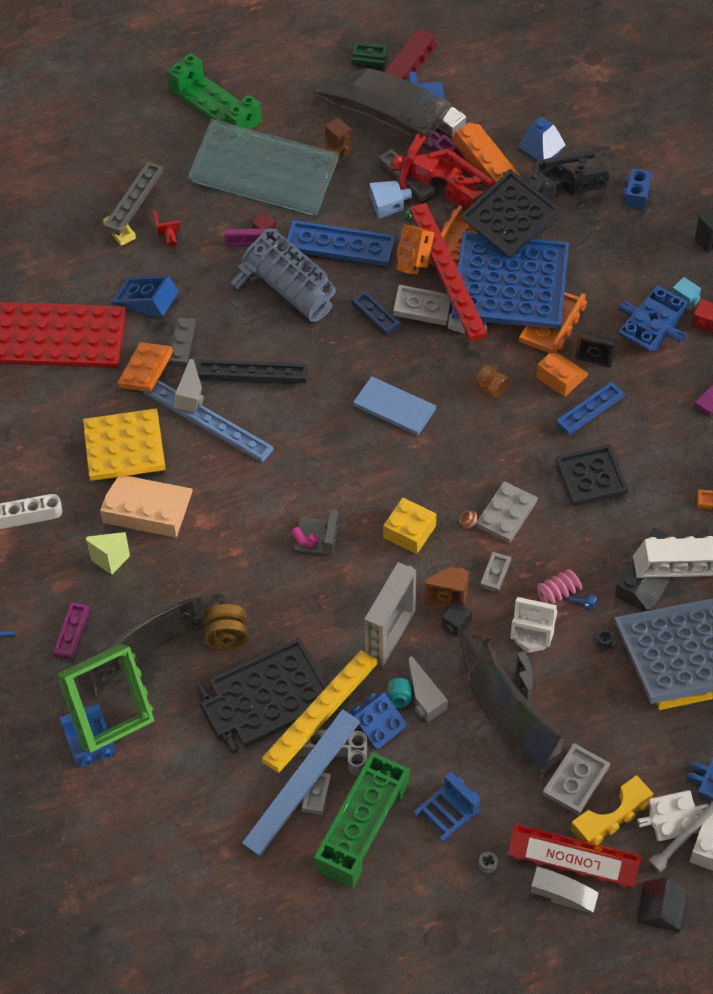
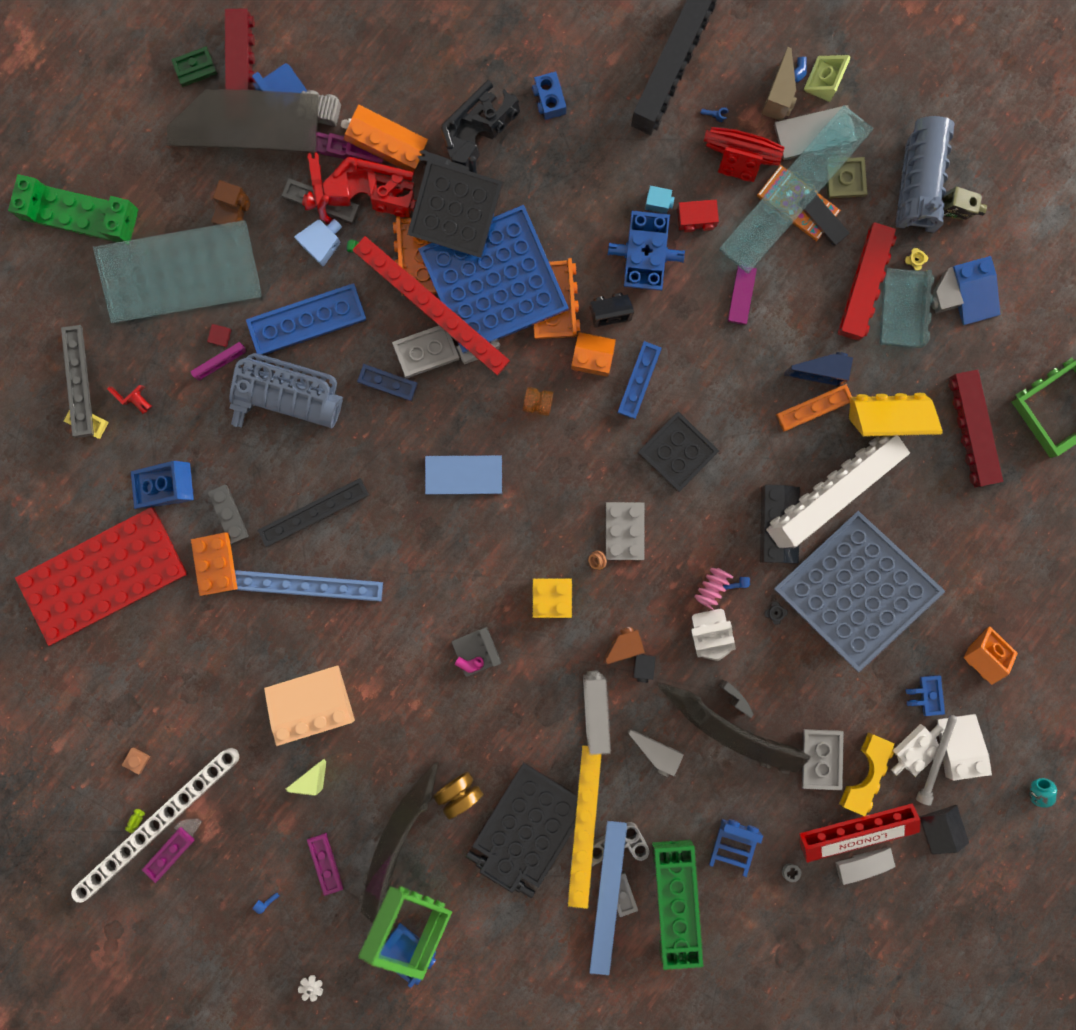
camera: 30 degrees left, 30 degrees up
yellow plate [83,408,166,481] -> none
light grey slope [174,359,204,413] -> none
blue bracket [349,692,406,749] -> none
teal head [386,678,413,708] -> none
orange piece [397,225,434,274] -> none
light grey plate [480,552,511,593] -> none
blue slope [518,116,566,161] -> none

